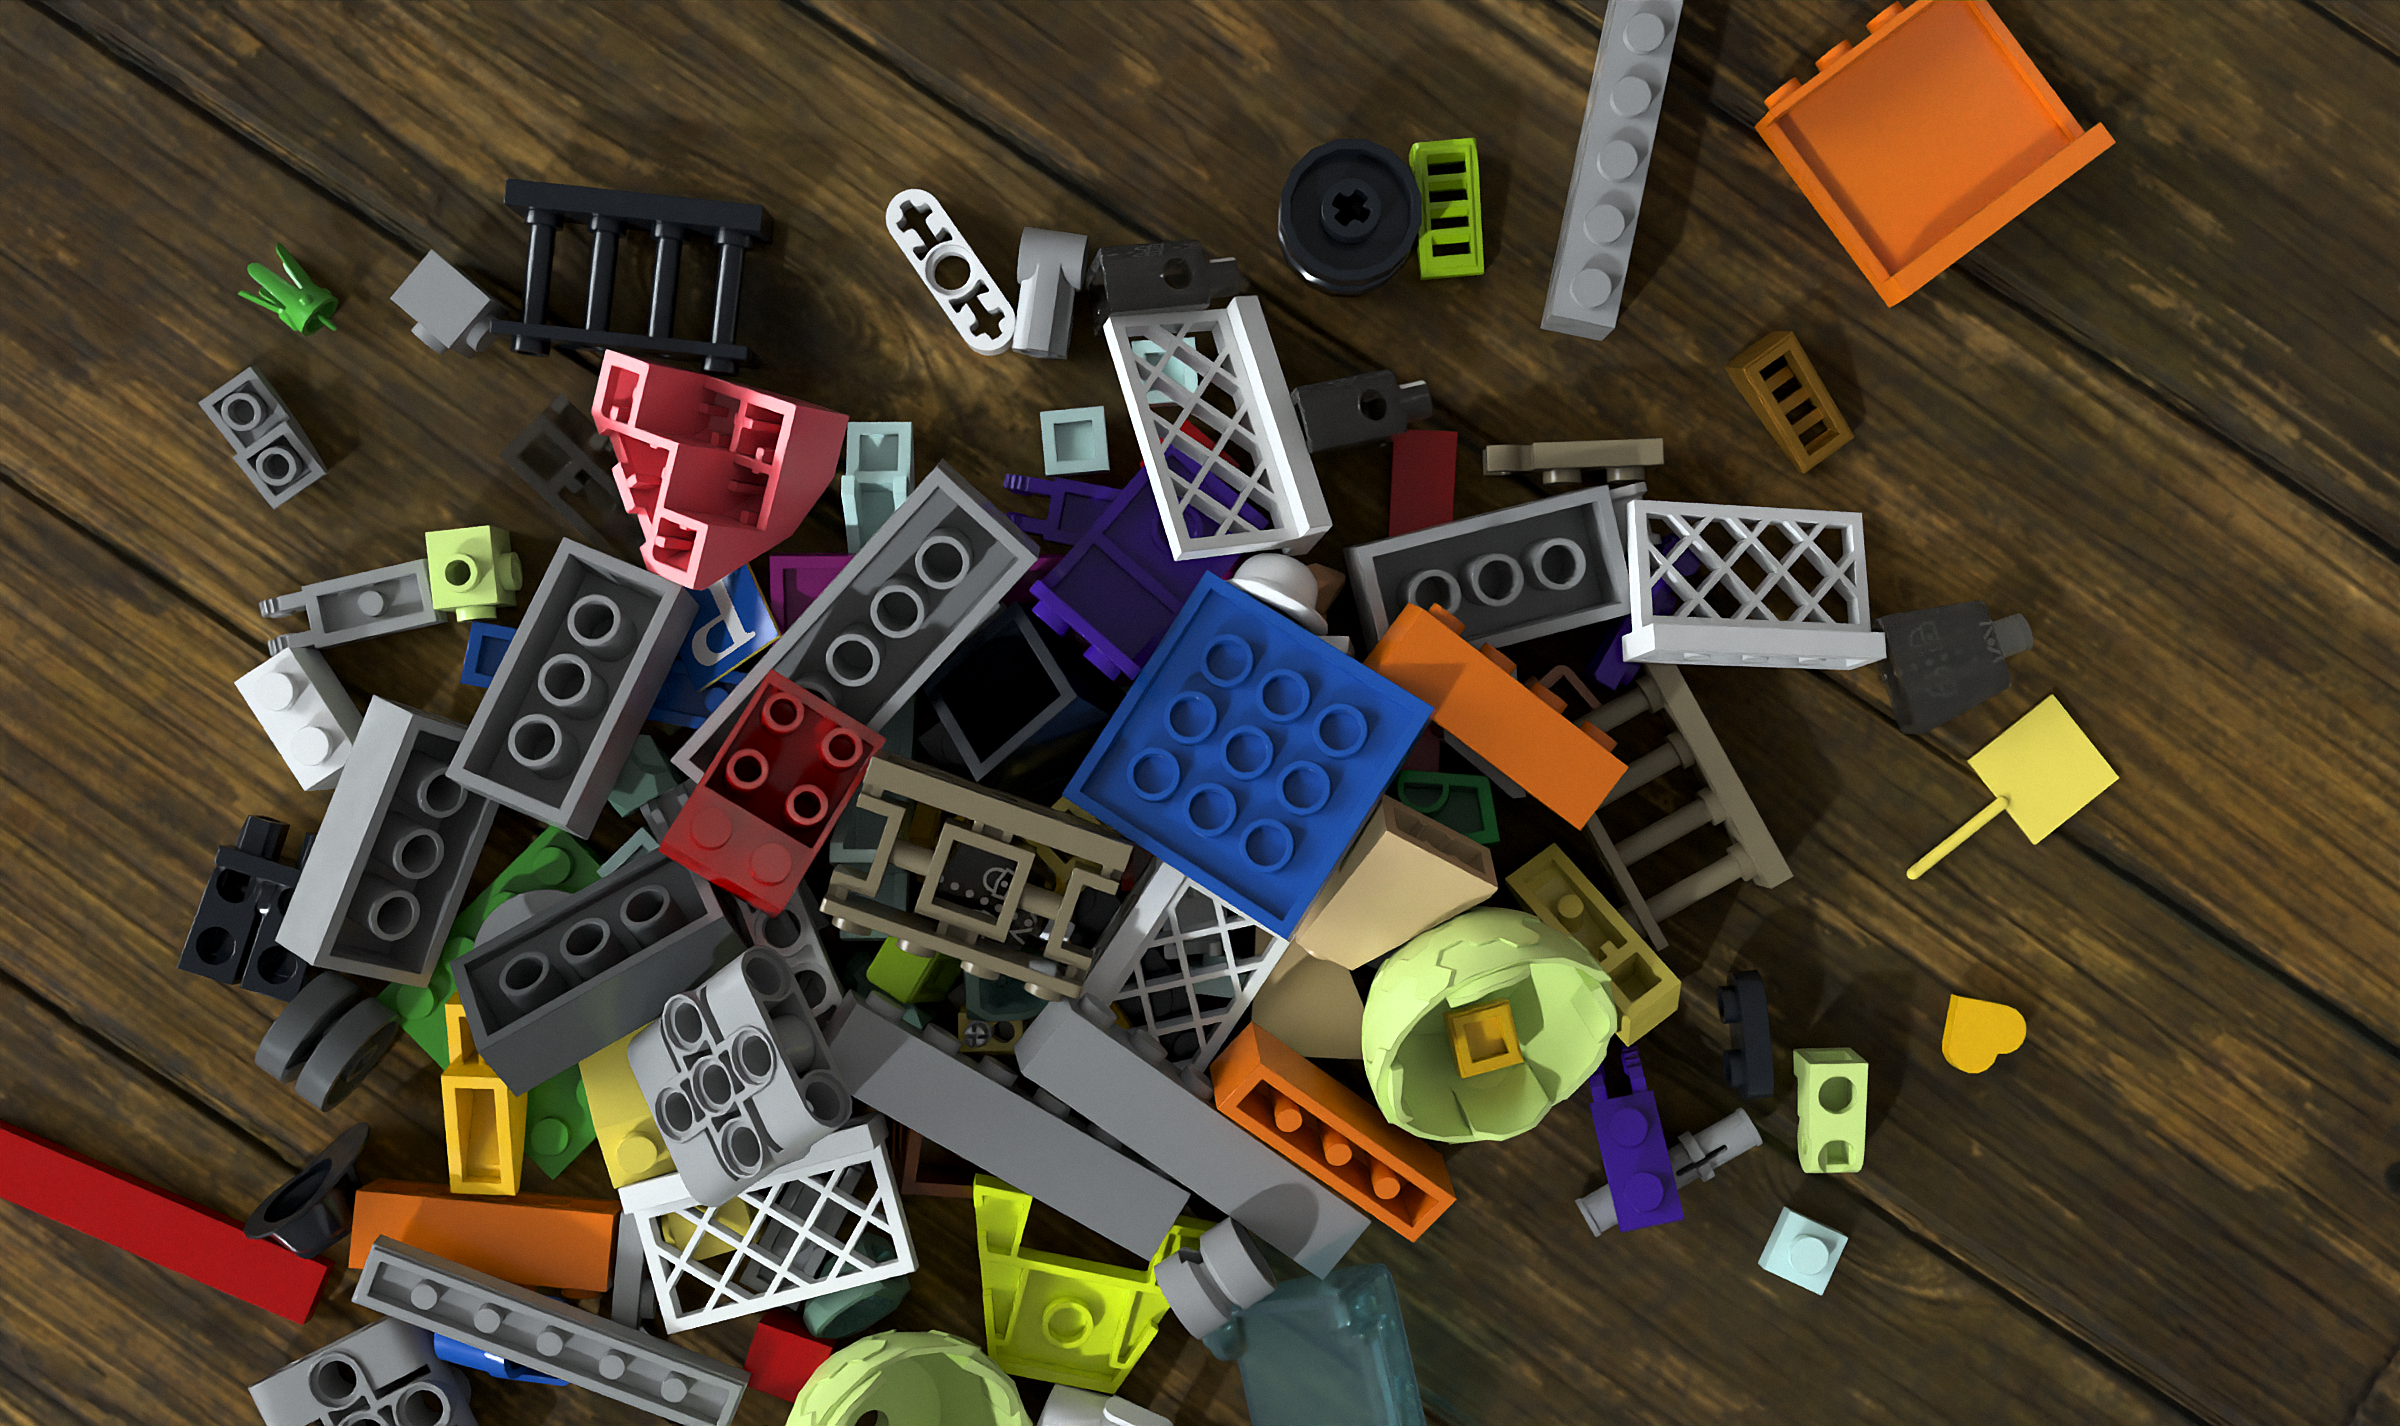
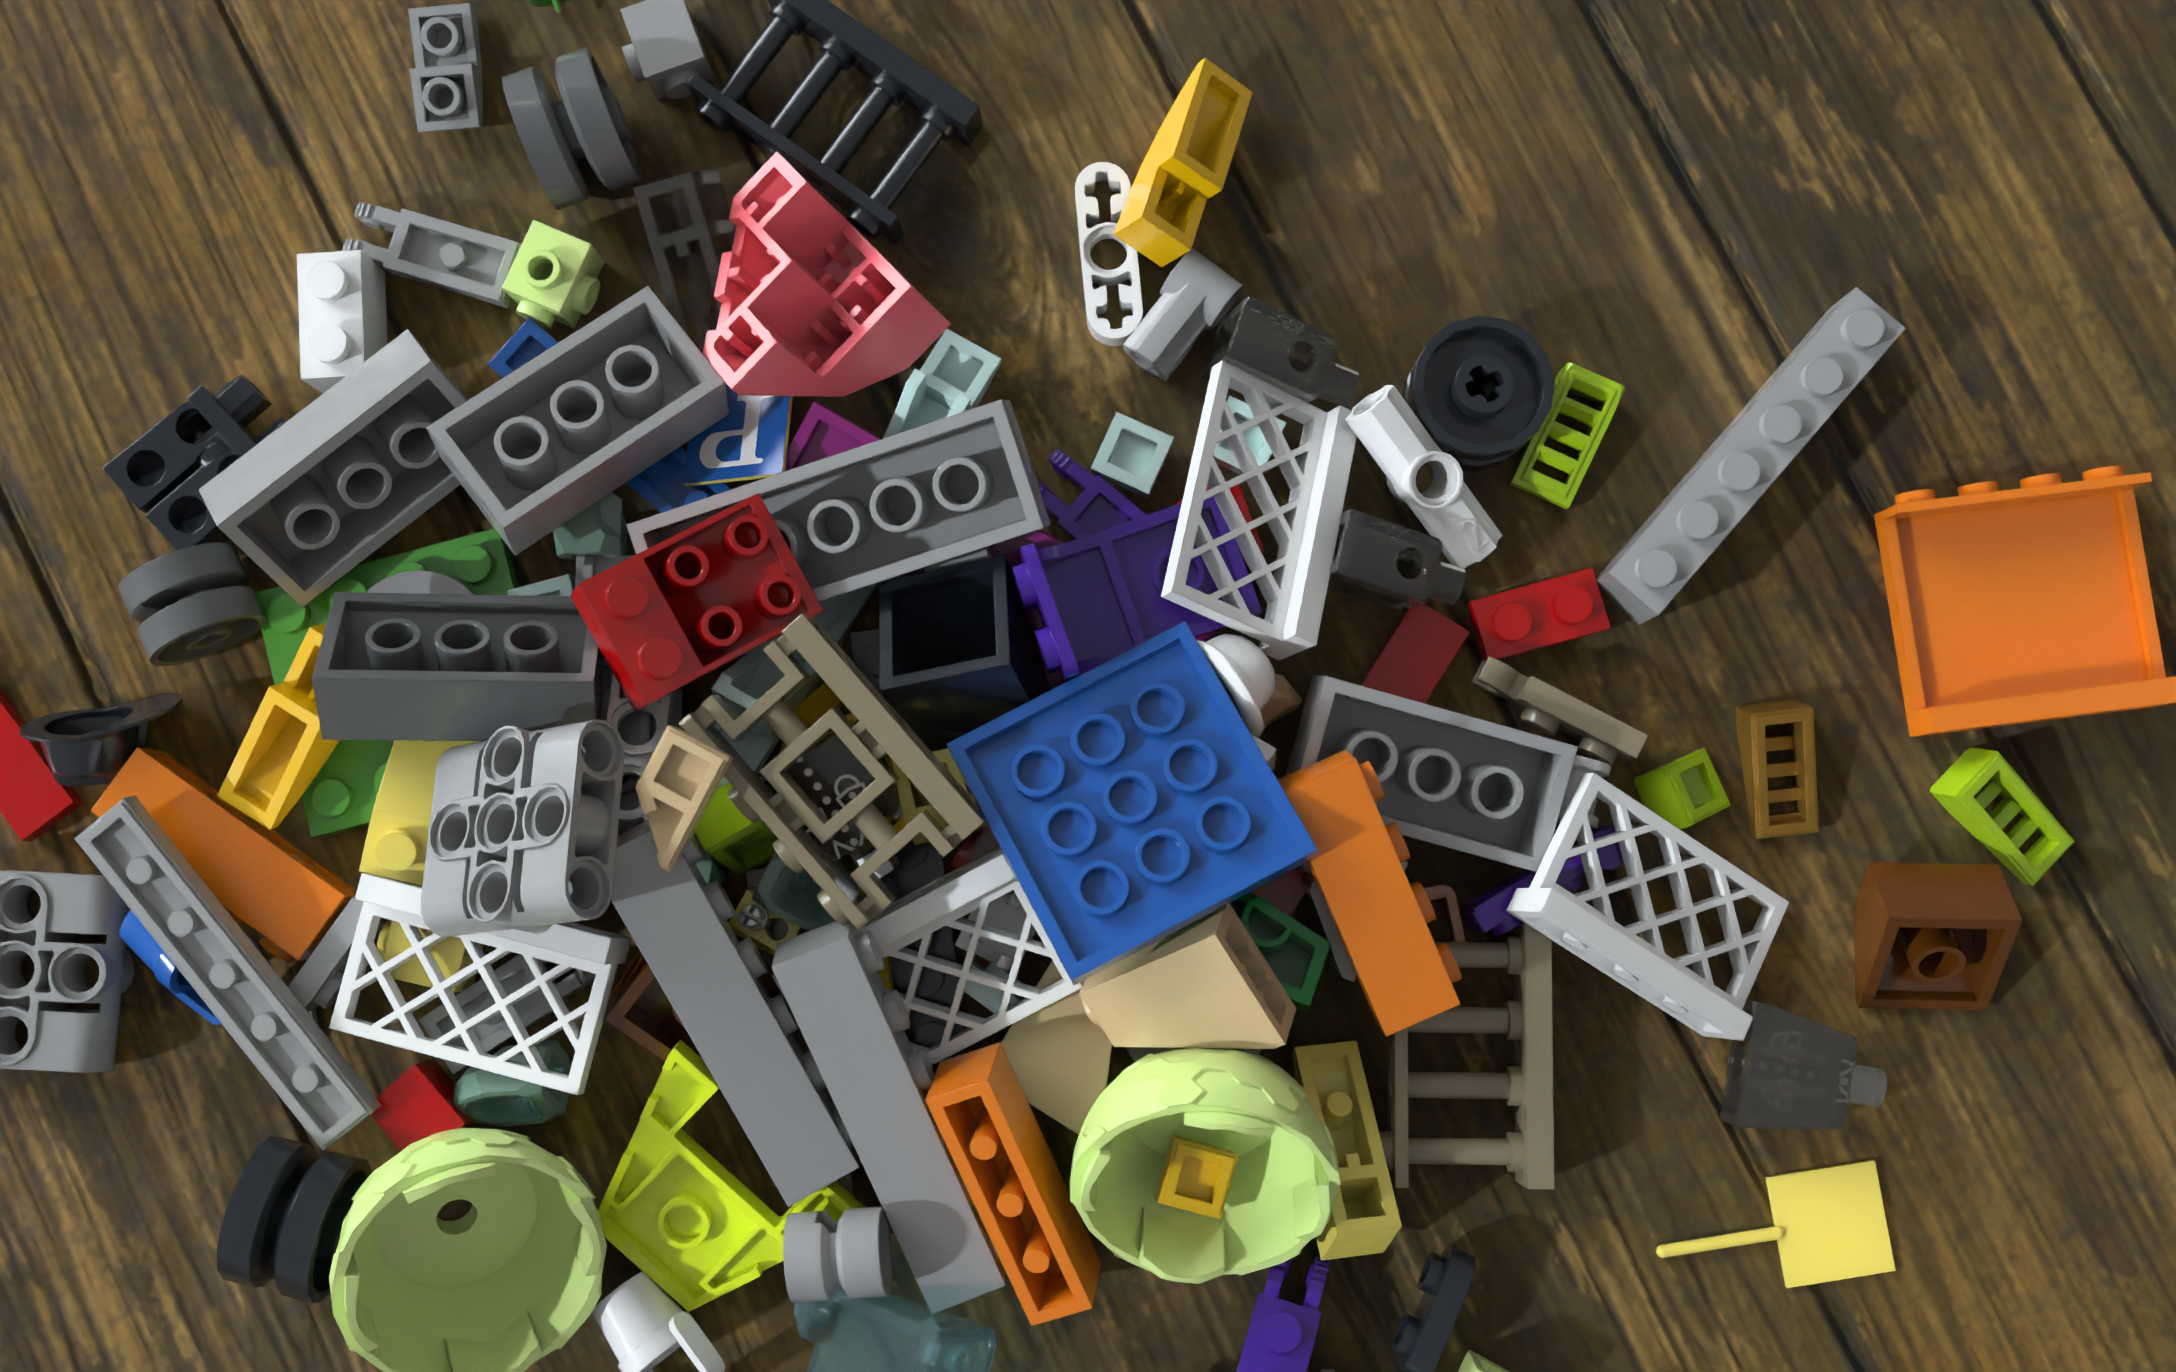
camera: 30 degrees right, 5 degrees down
none -> dark grey wheel [502,47,642,210]
none -> tan tile [636,725,734,872]
none -> yellow slope [1113,58,1253,267]
none -> white piece [1345,385,1503,569]
none -> red plate [1467,567,1611,661]
none -> lime slope [1634,747,1731,829]
none -> reddish brown slope [1854,862,2023,1011]
none -> lime slope [1930,748,2075,887]

